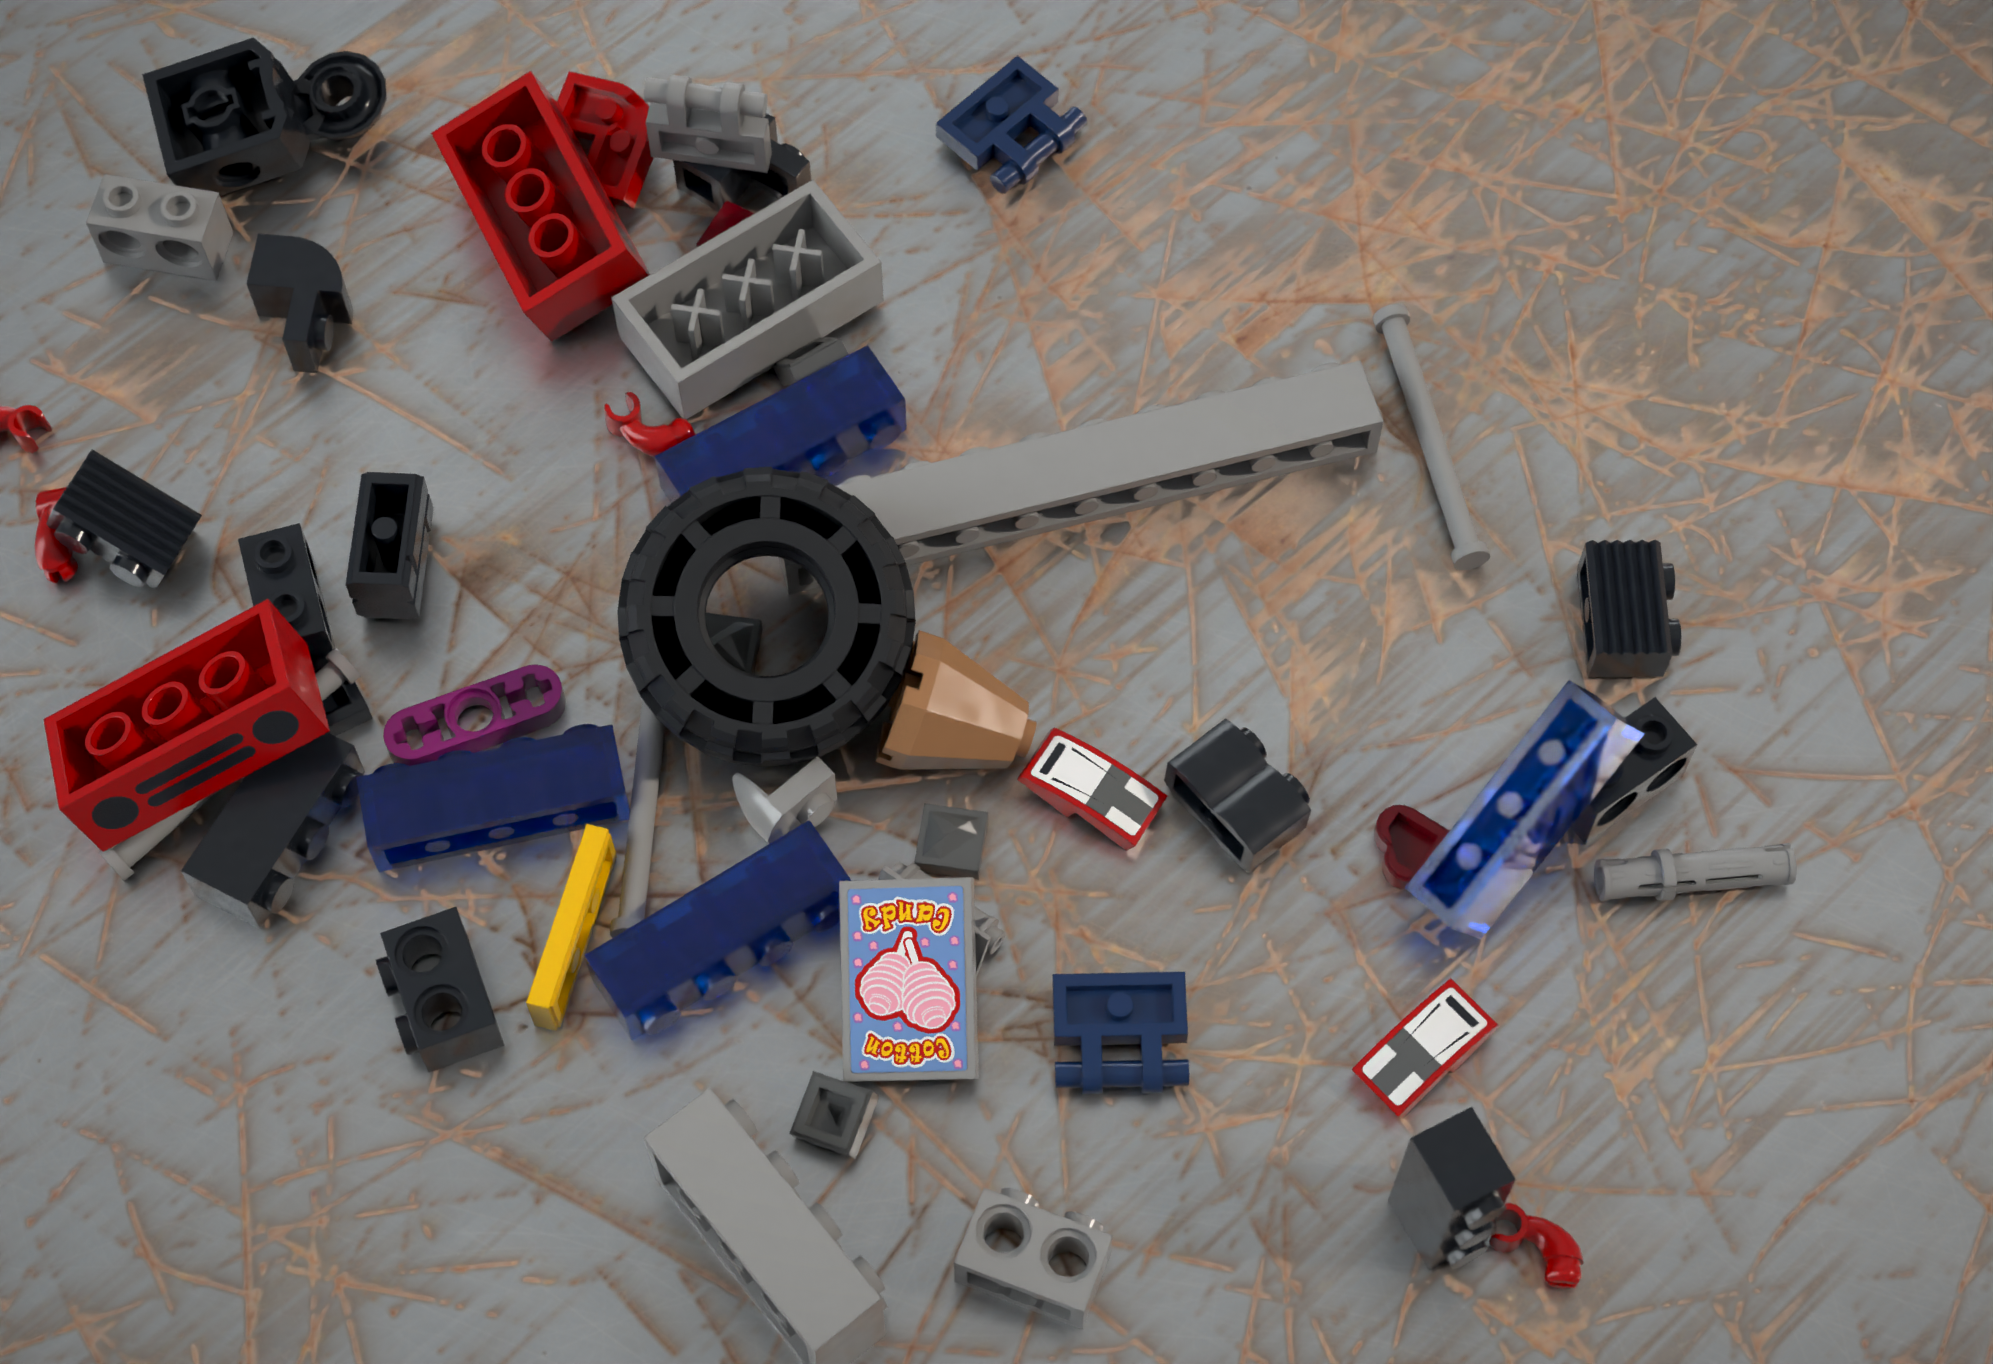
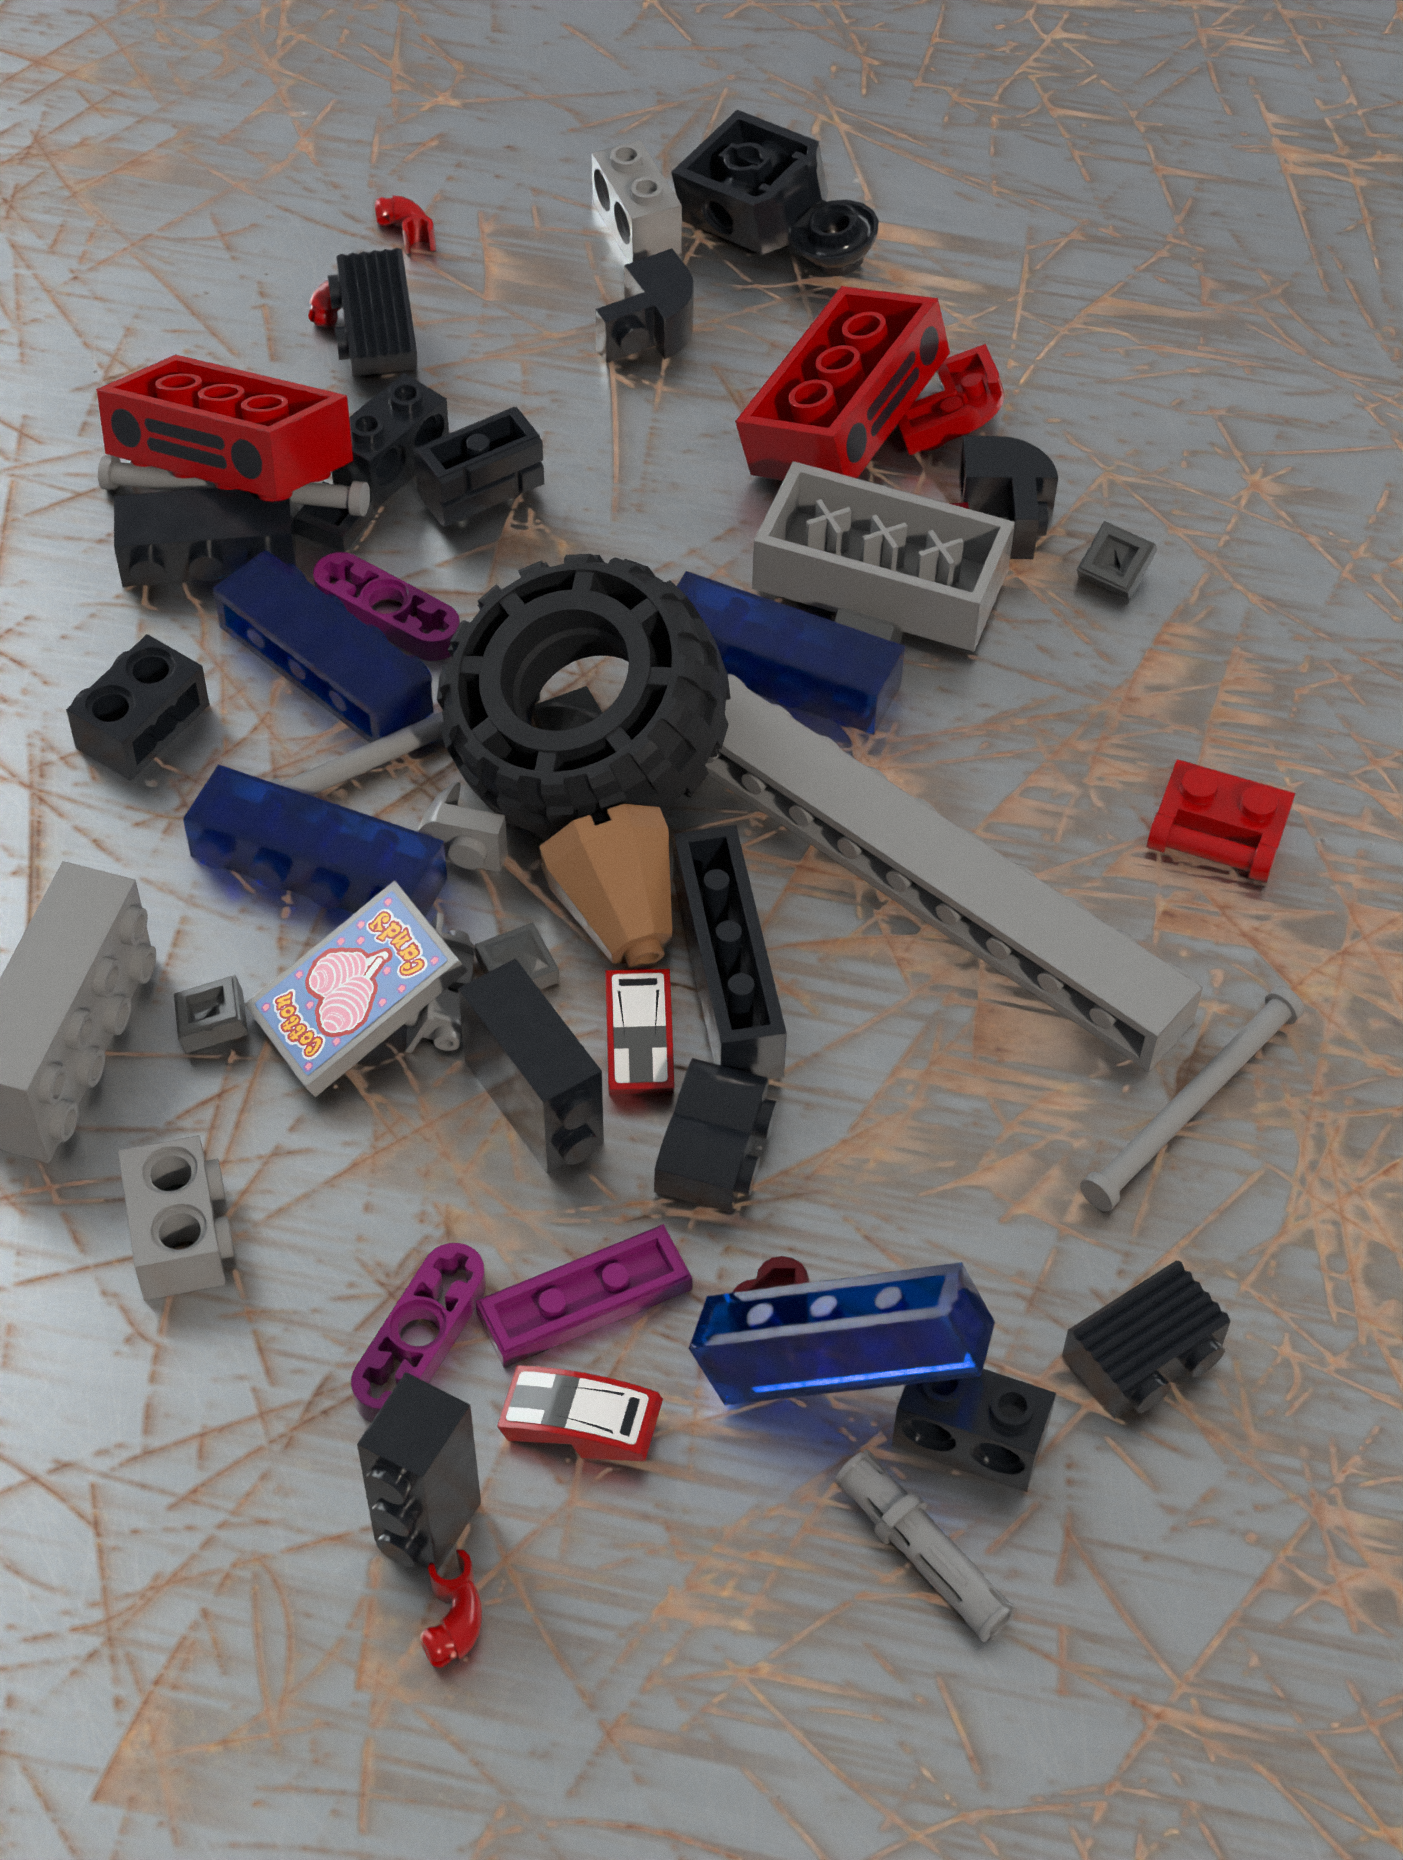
camera: 55 degrees right, 10 degrees down
yellow tile [526,824,617,1031] -> none
red arm [604,392,696,459] -> none
light grey plate [644,75,772,173] -> none
dark blue plate [936,55,1087,194] -> none
dark blue plate [1052,972,1189,1095] -> none
none -> magenta beam [351,1243,486,1422]
none -> black brick [458,958,604,1174]
none -> magenta tile [475,1224,693,1368]
none -> black brick [673,825,787,1079]
none -> dark grey tile [1077,521,1157,600]
none -> red plate [1146,759,1295,883]

